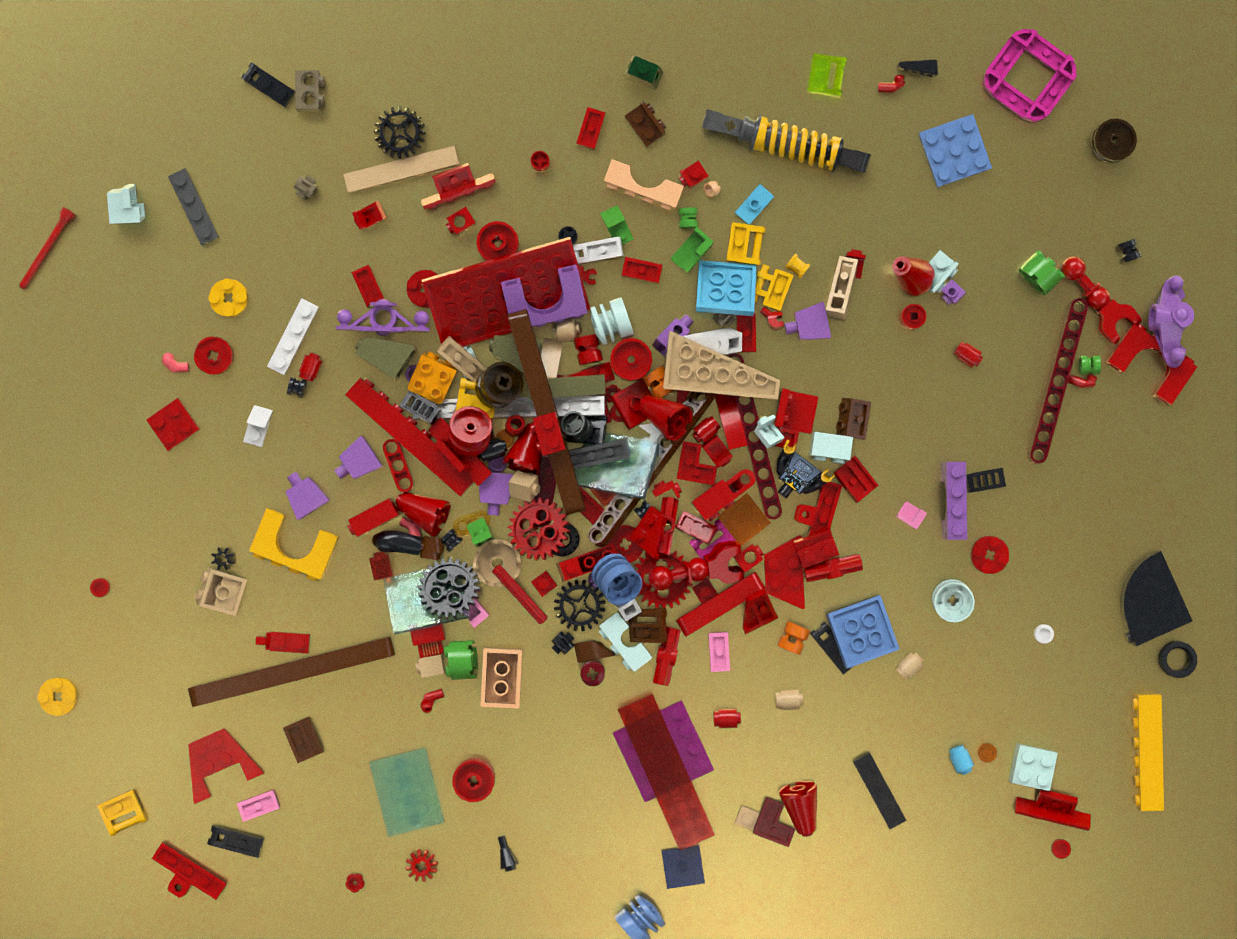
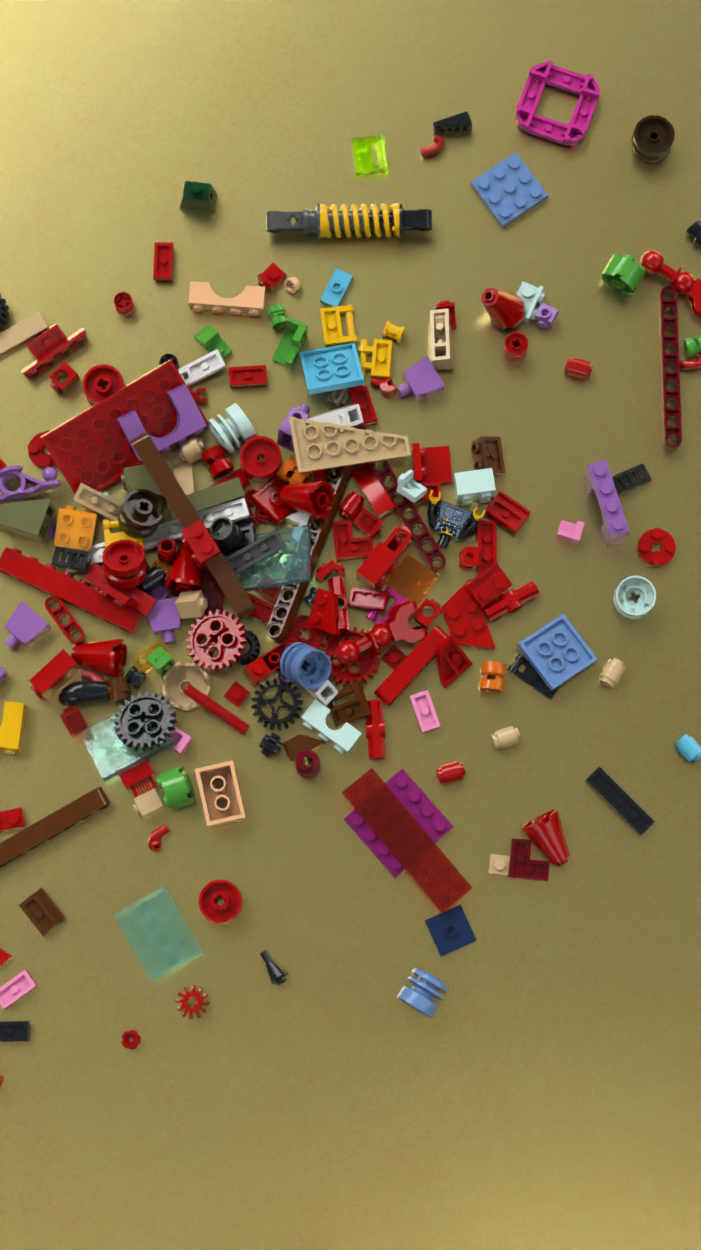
camera: 15 degrees left, 10 degrees down
reddish brown bracket [625,101,666,148] -> none

